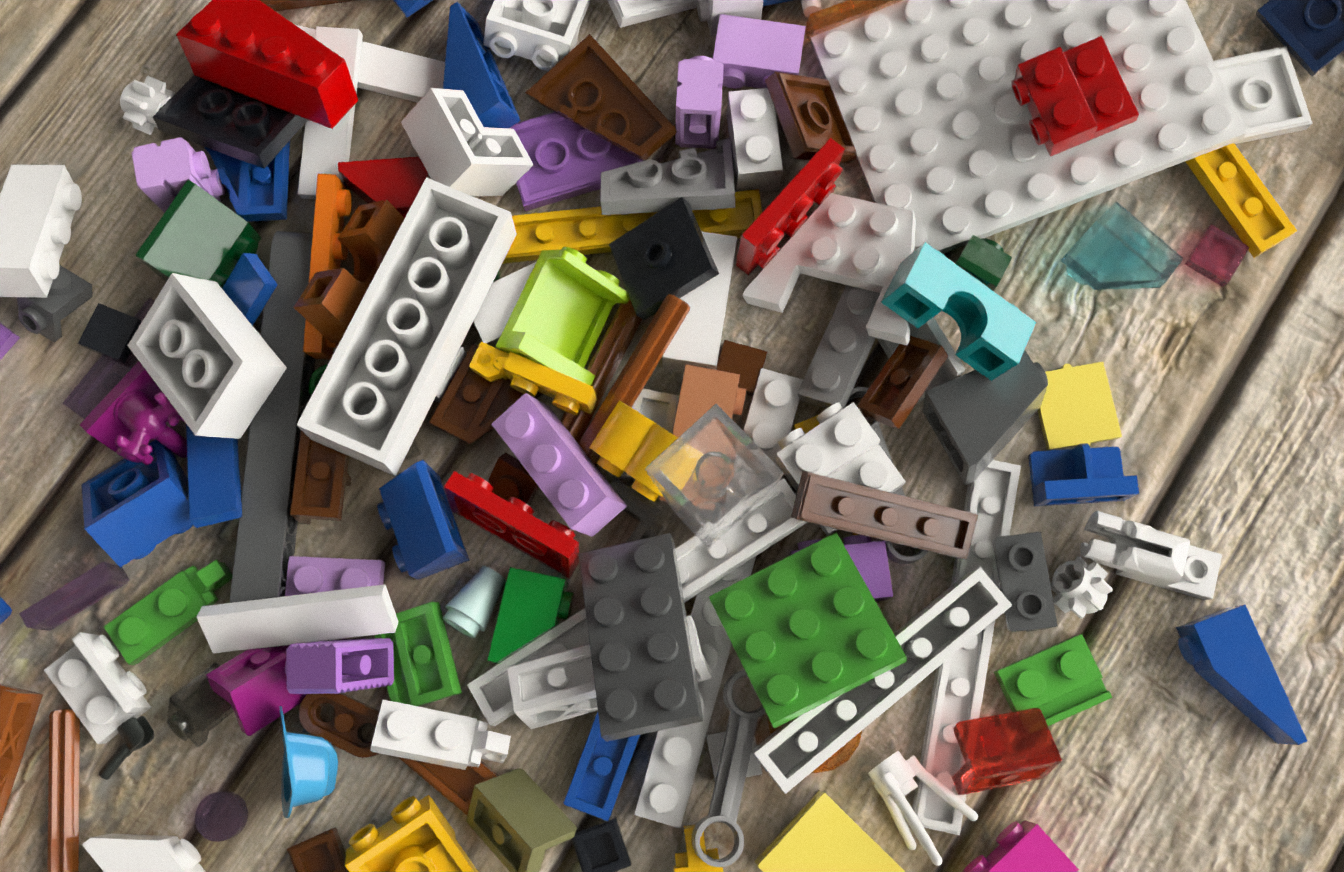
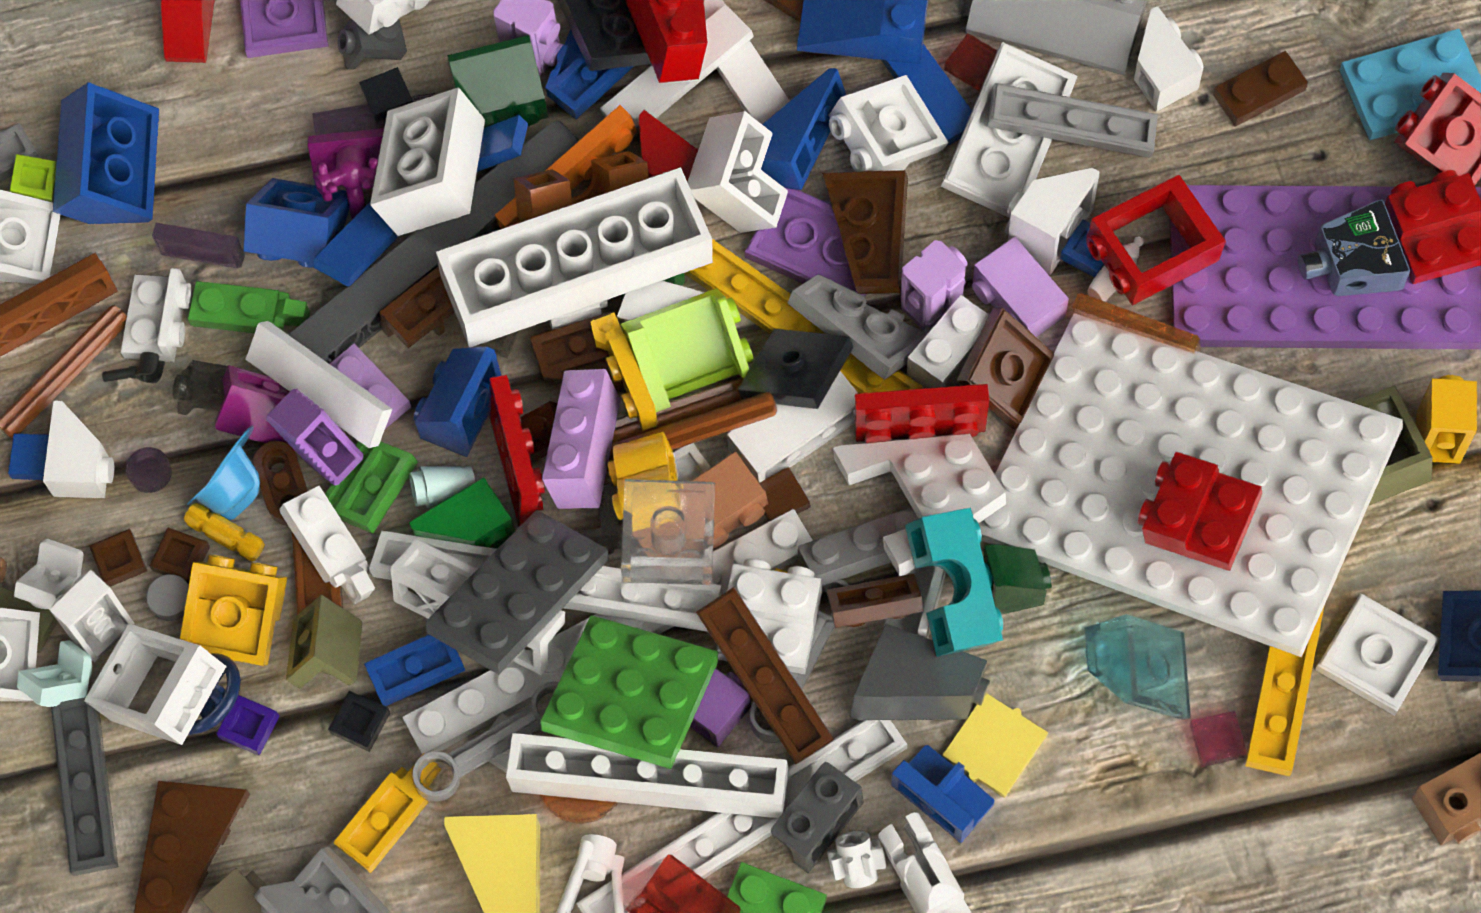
camera: 50 degrees right, 10 degrees down
none -> yellow axle [184,503,265,561]

